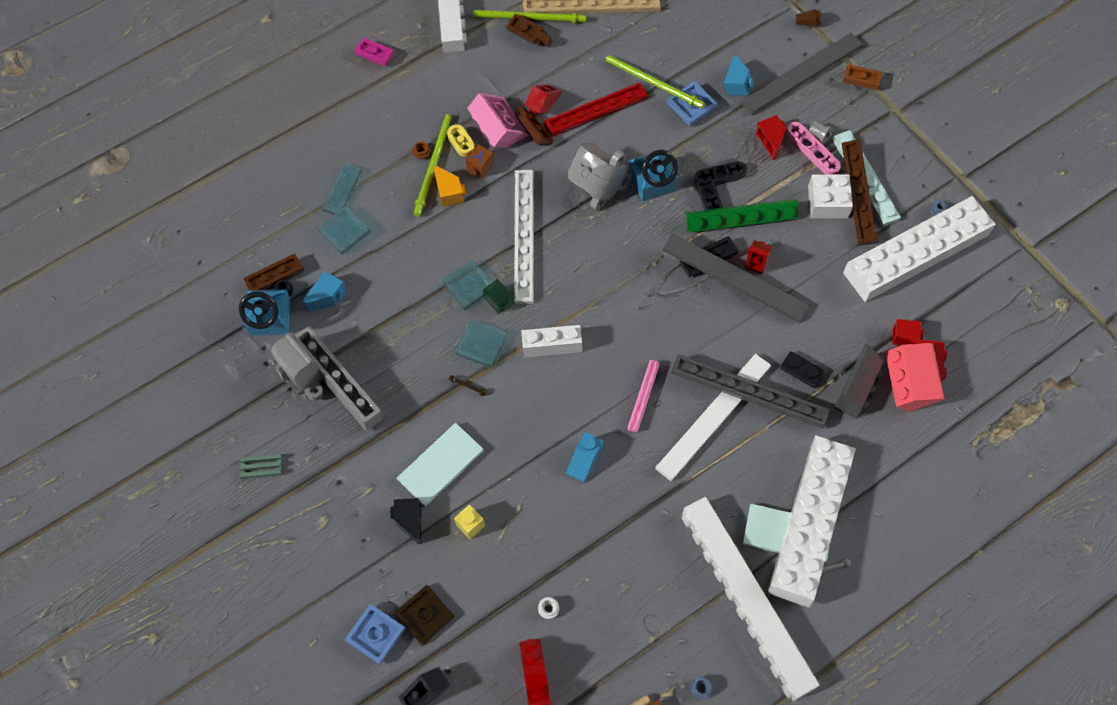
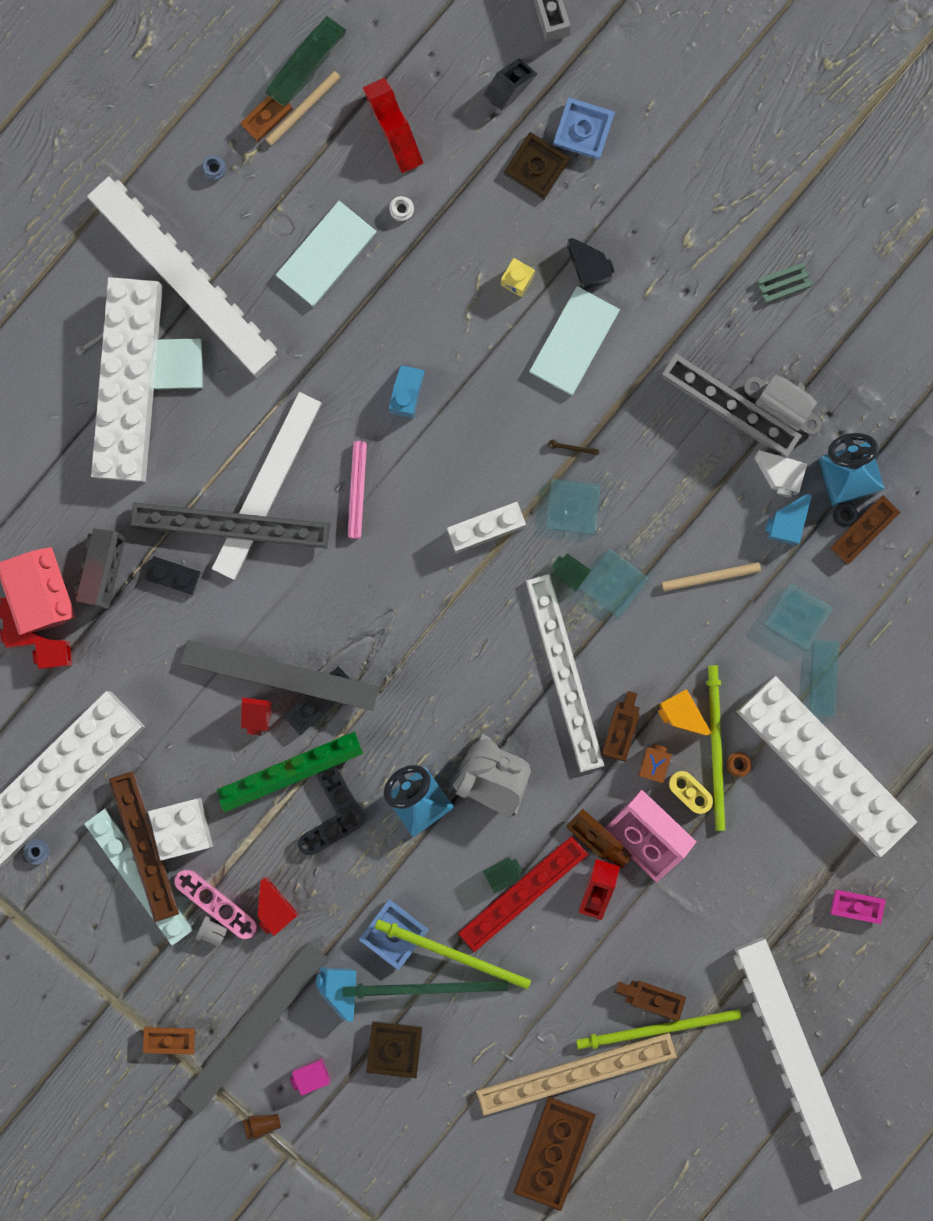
camera: 165 degrees right, 20 degrees up
none -> light aqua tile [276,201,377,307]
none -> dark pink brick [290,1057,331,1096]
none -> clear green bar [342,981,509,999]
none -> dark brown plate [366,1021,423,1079]
none -> clear green brick [483,856,523,893]
none -> reddish brown hinge [601,691,640,762]
none -> tan bar [662,562,761,592]
none -> white brick [736,676,917,857]
none -> white slope [755,450,807,498]

